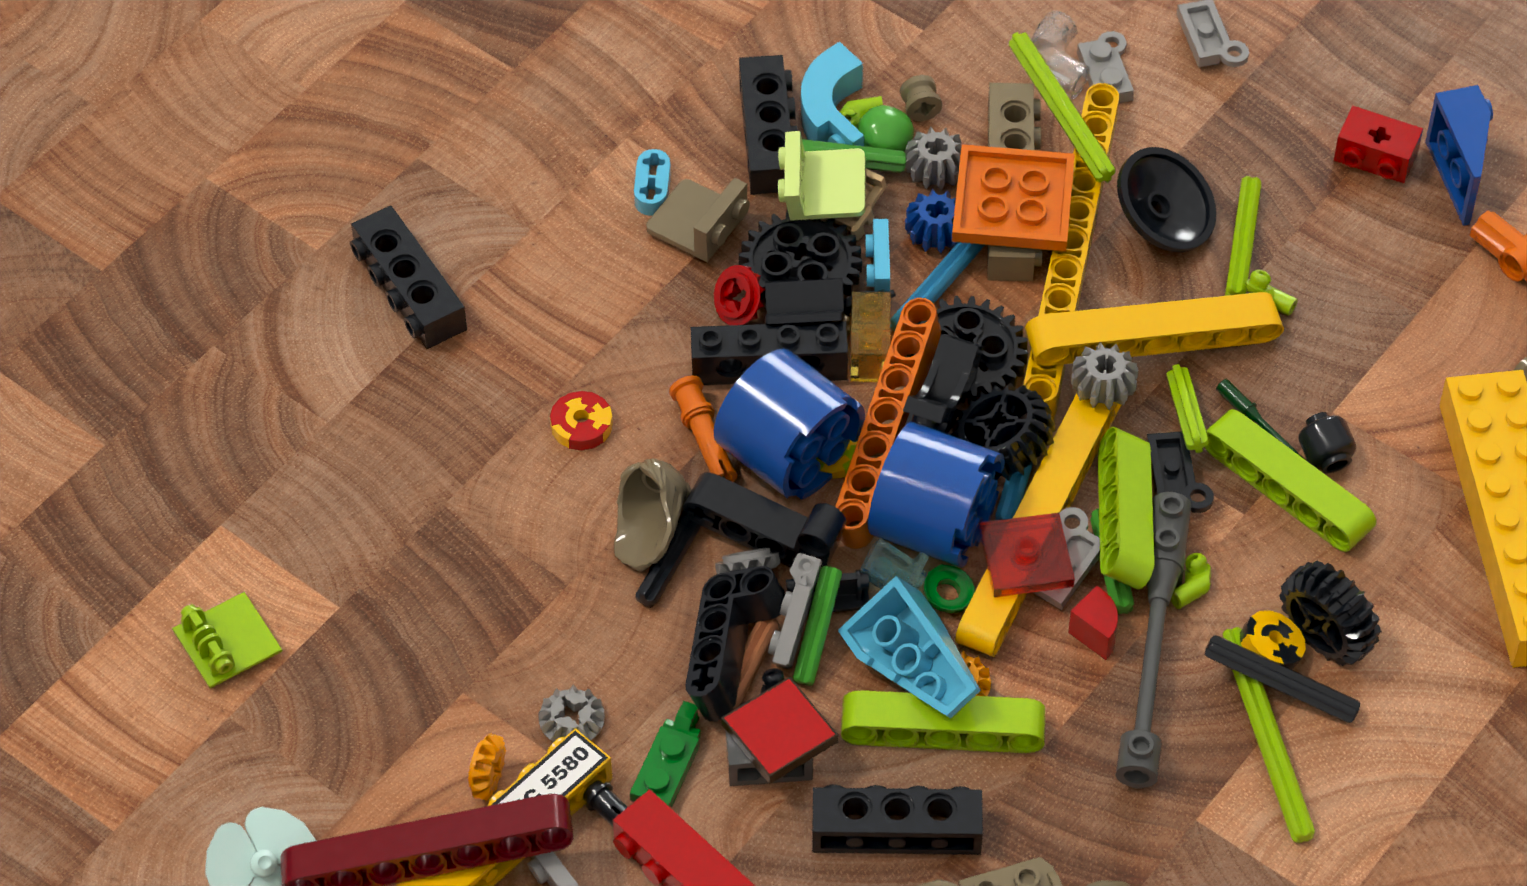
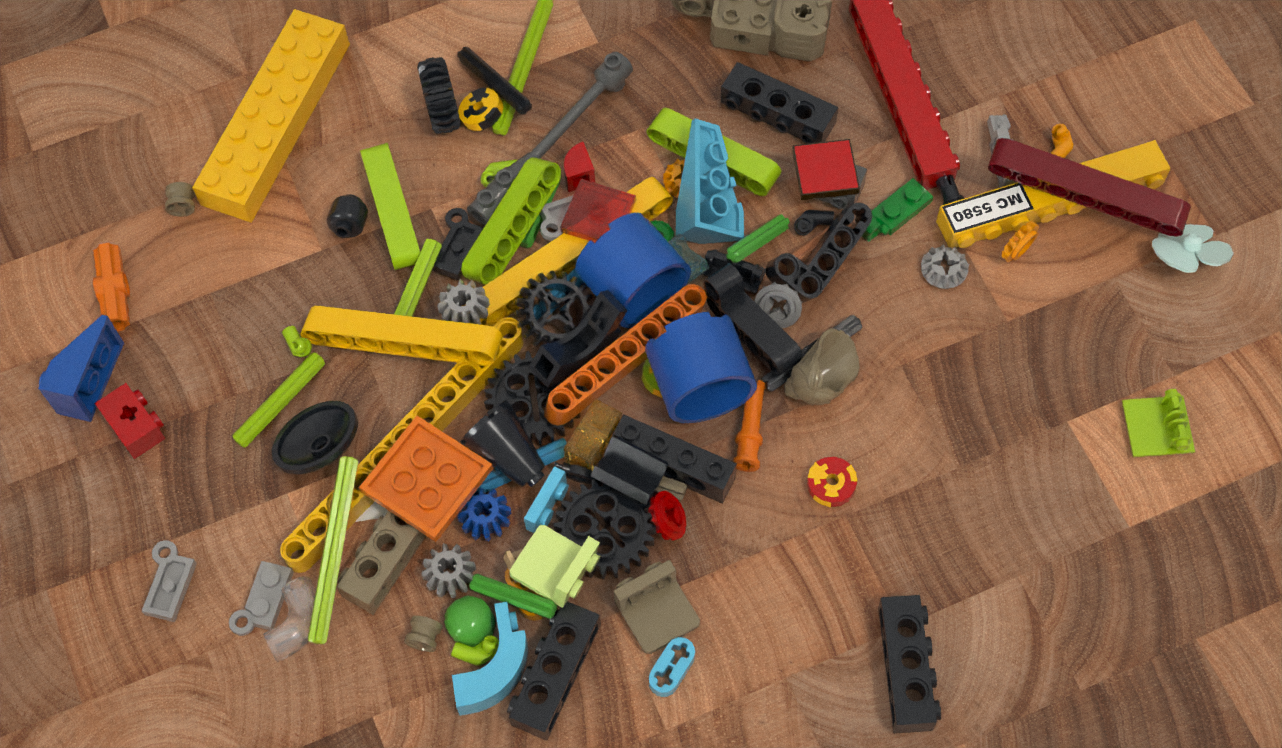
camera: 150 degrees left, 10 degrees up
light grey hinge [768,553,822,669] -> none
dark green piece [1216,379,1304,459] -> none
none -> black cone [460,400,545,488]

